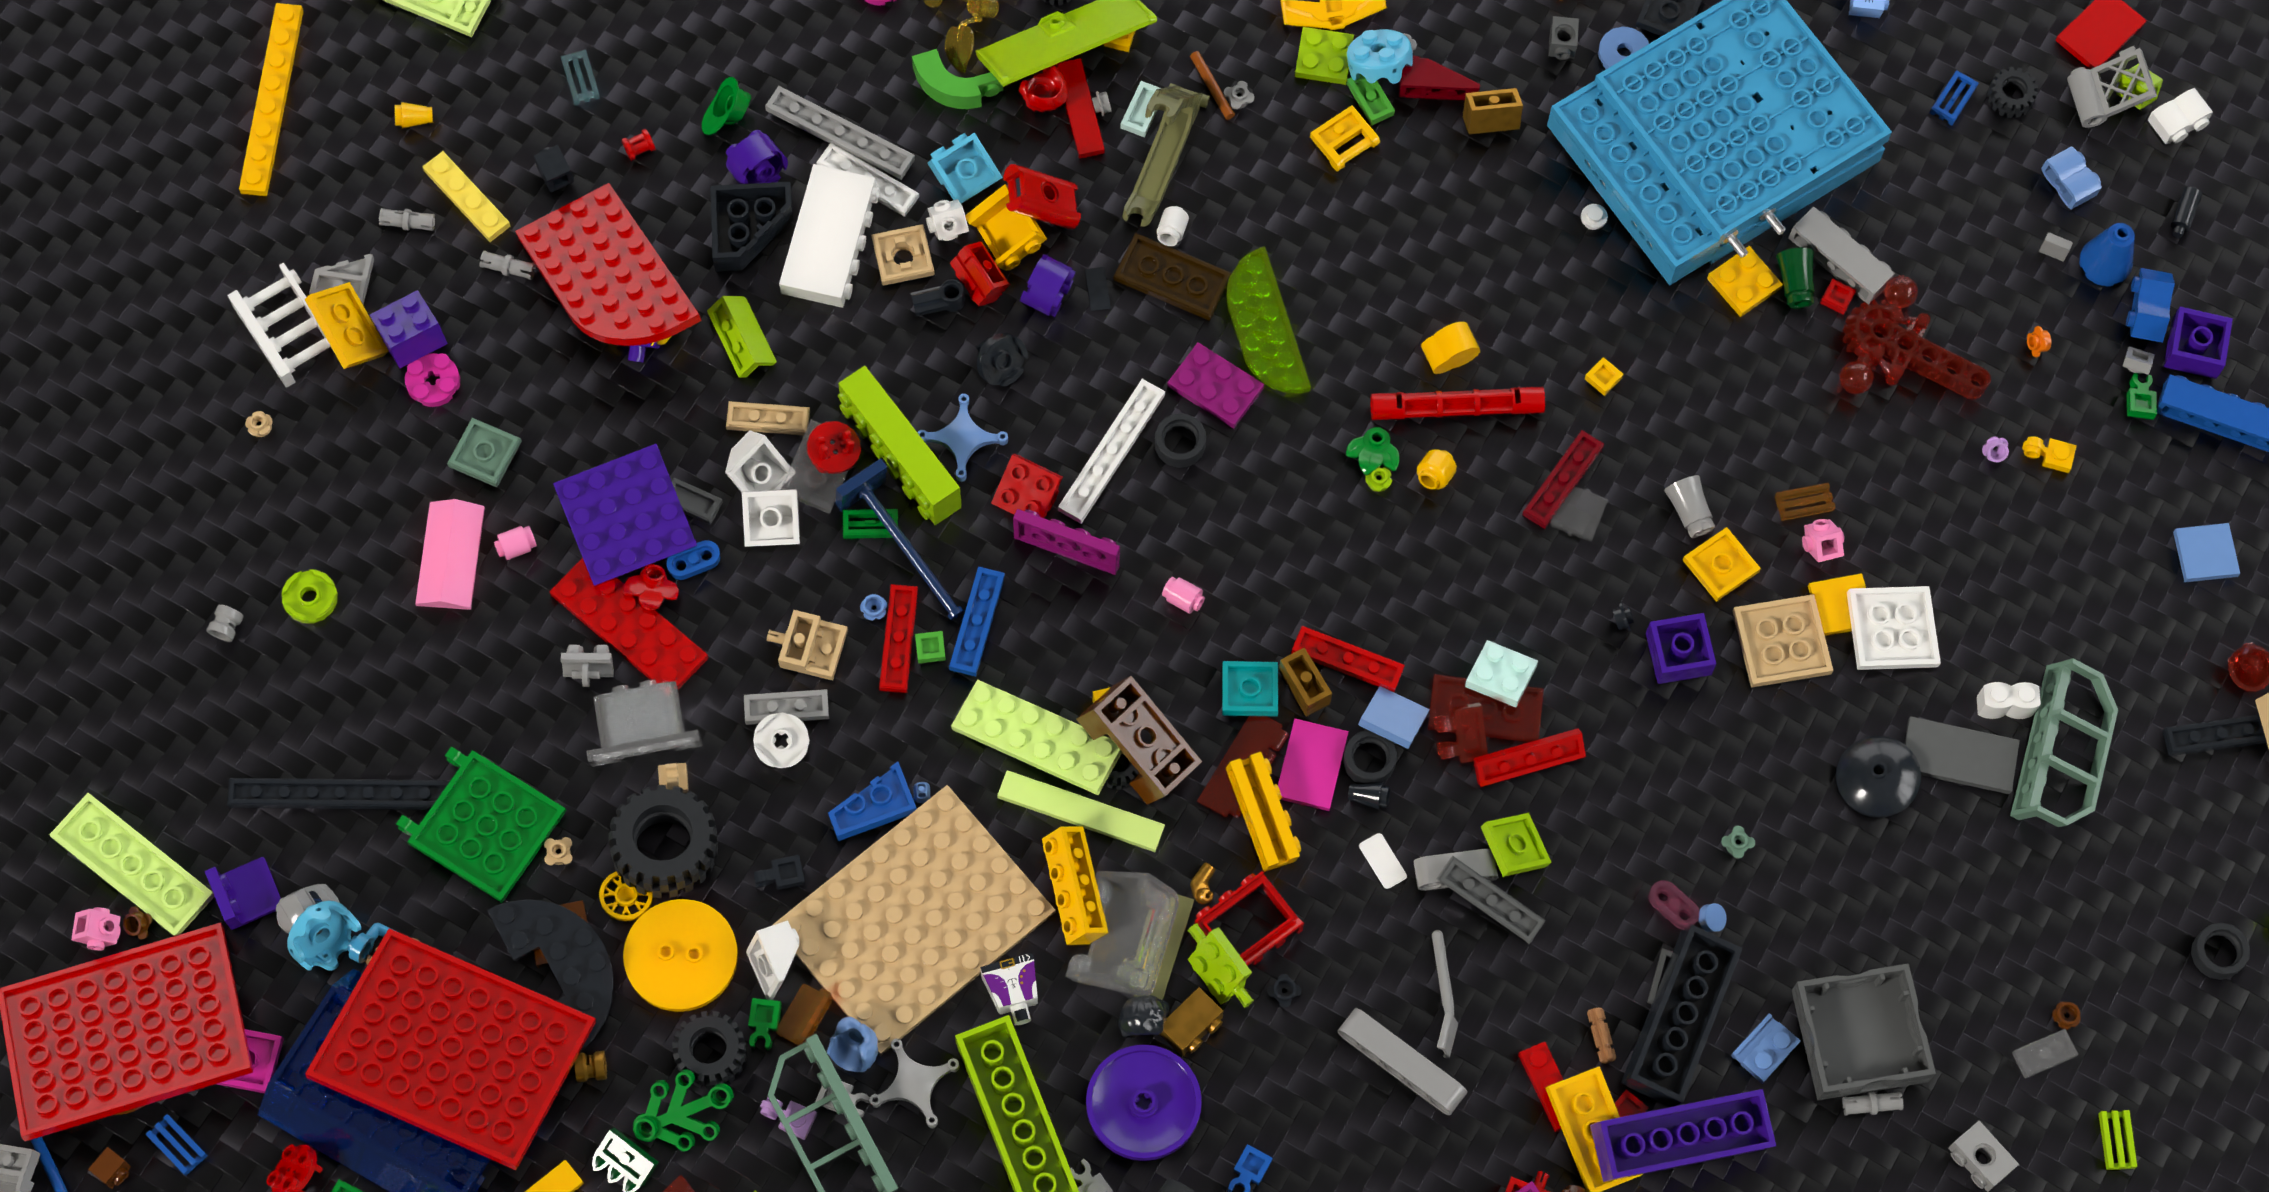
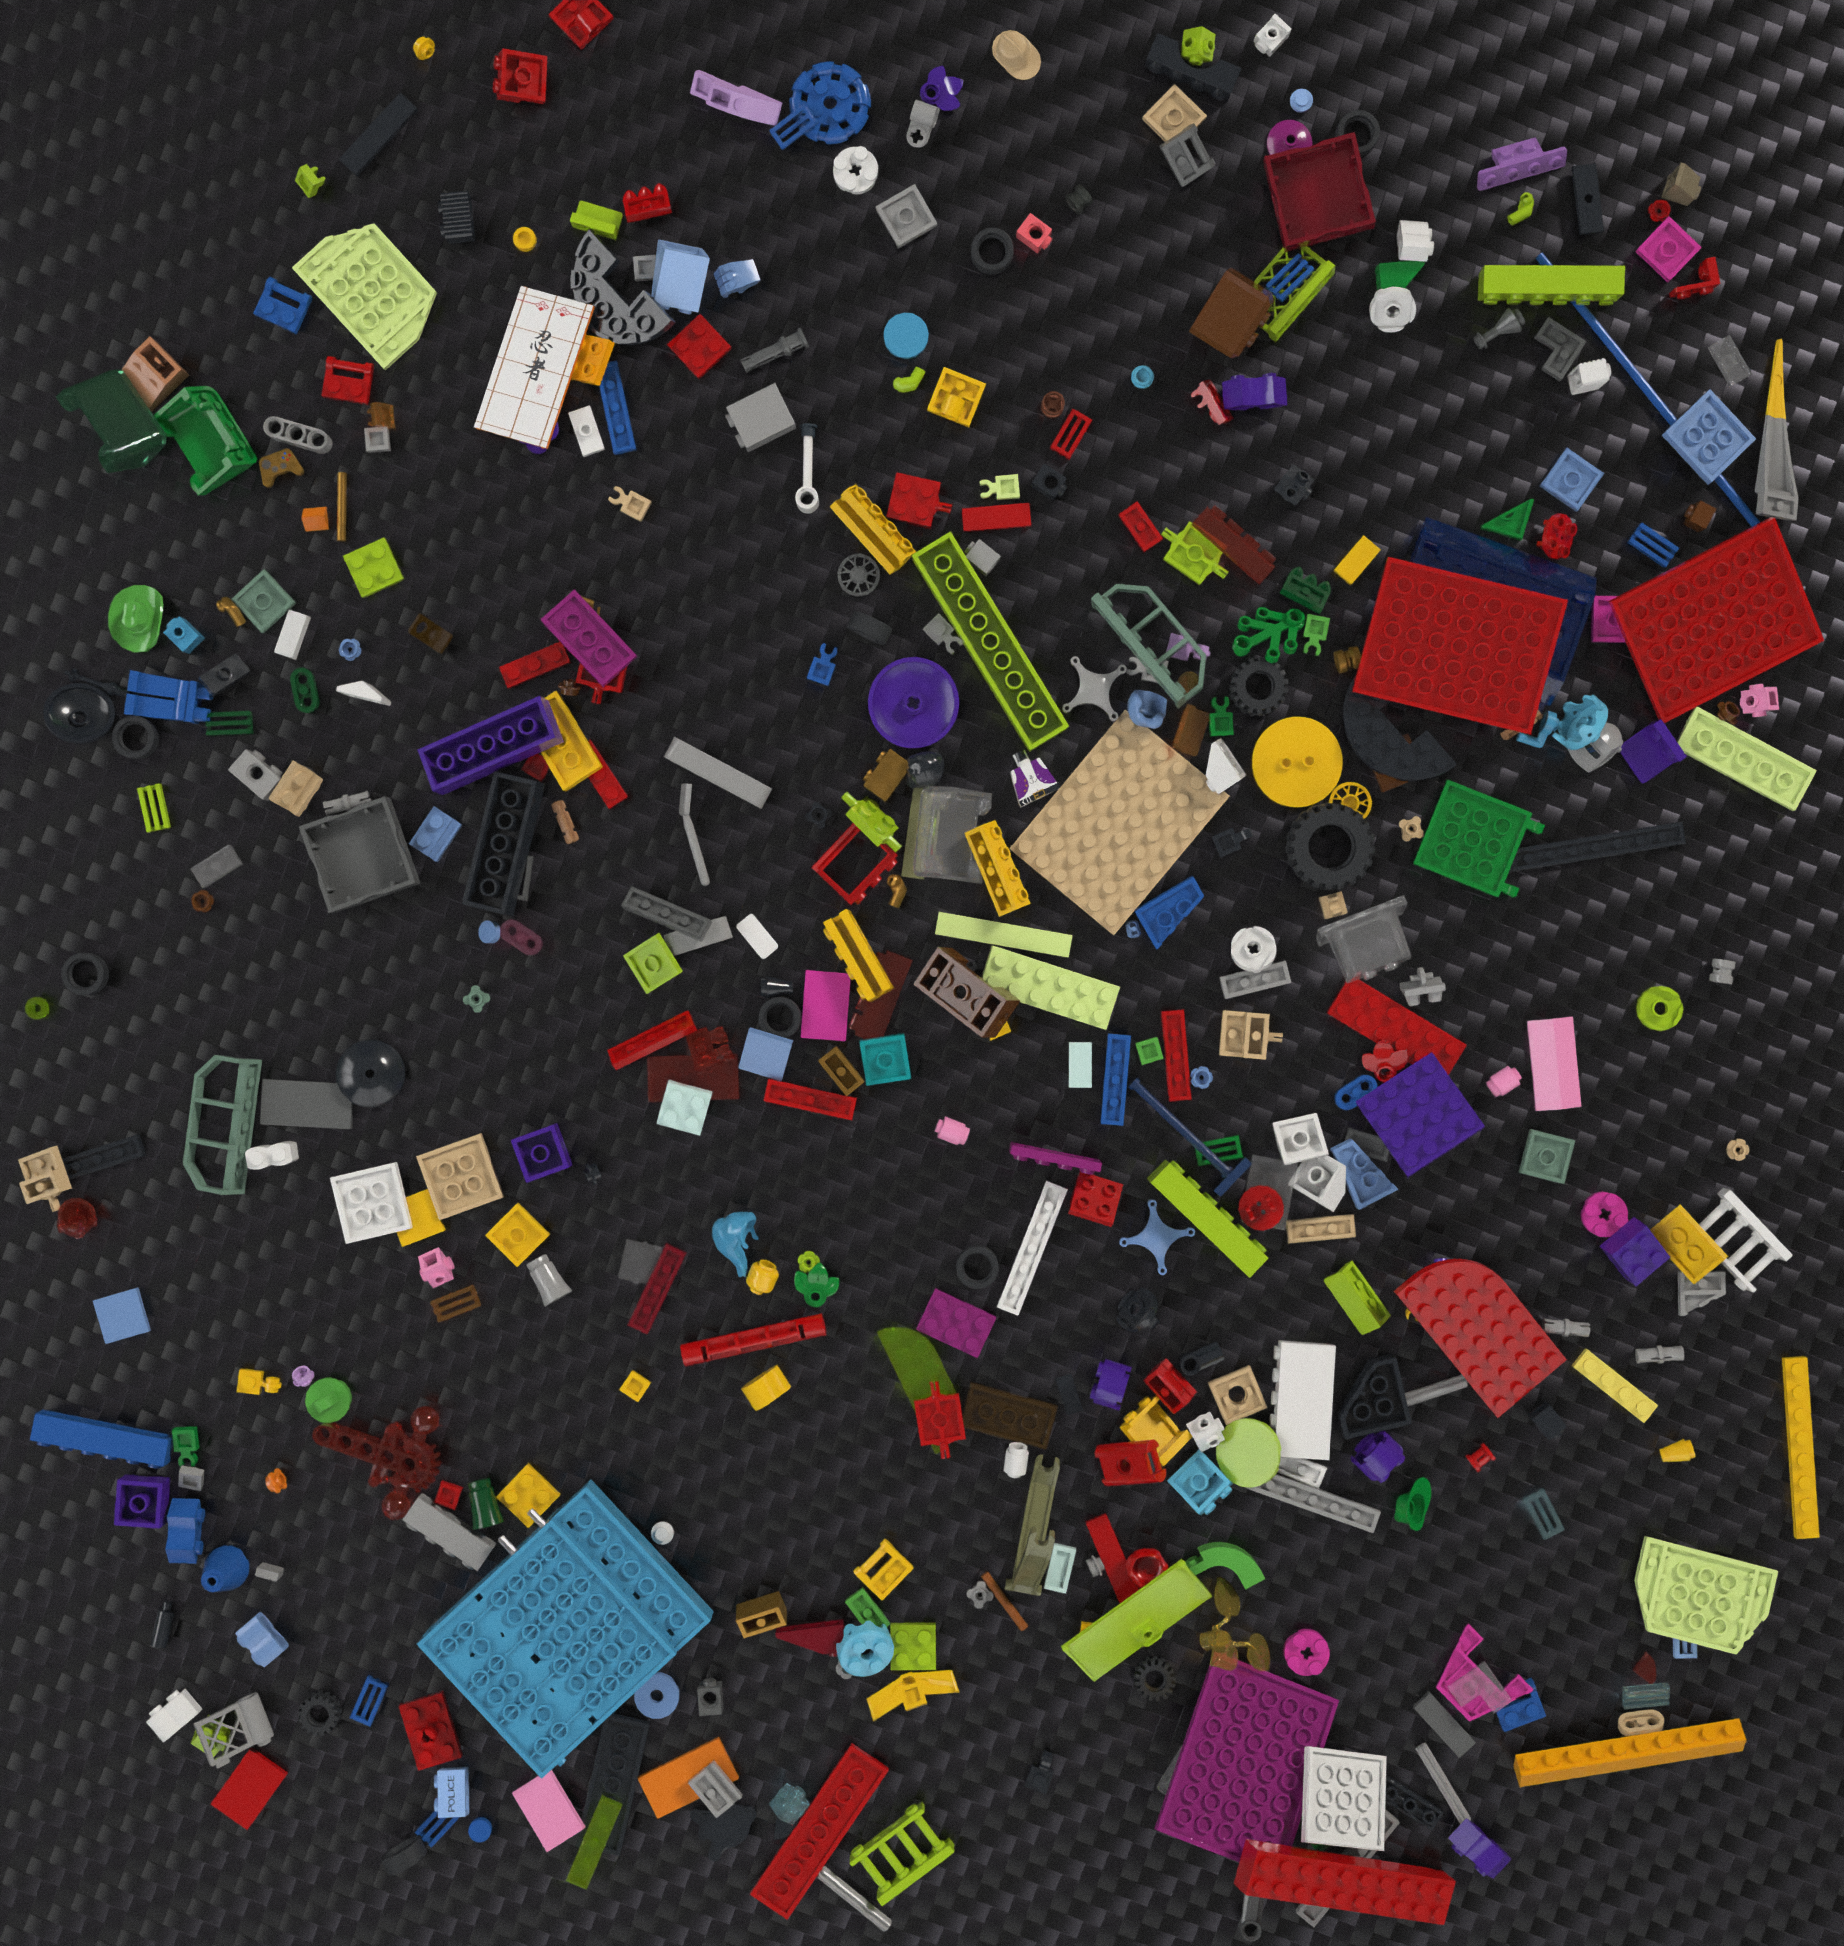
camera: 175 degrees right, 20 degrees up
none -> tan bracket [269,760,323,817]
none -> bright green tile [305,1377,352,1423]
none -> red plate [399,1691,463,1771]
none -> dark azure piece [712,1212,759,1277]
none -> red plate [914,1380,966,1459]
none -> light aqua tile [1069,1042,1092,1088]
none -> clear yellow tile [1178,672,1199,694]
none -> lime tile [1216,1418,1282,1488]
none -> bright green plate [1302,614,1330,656]
none -> medium blue wing [1330,1139,1399,1210]
none -> light grey axle [1405,1374,1468,1406]

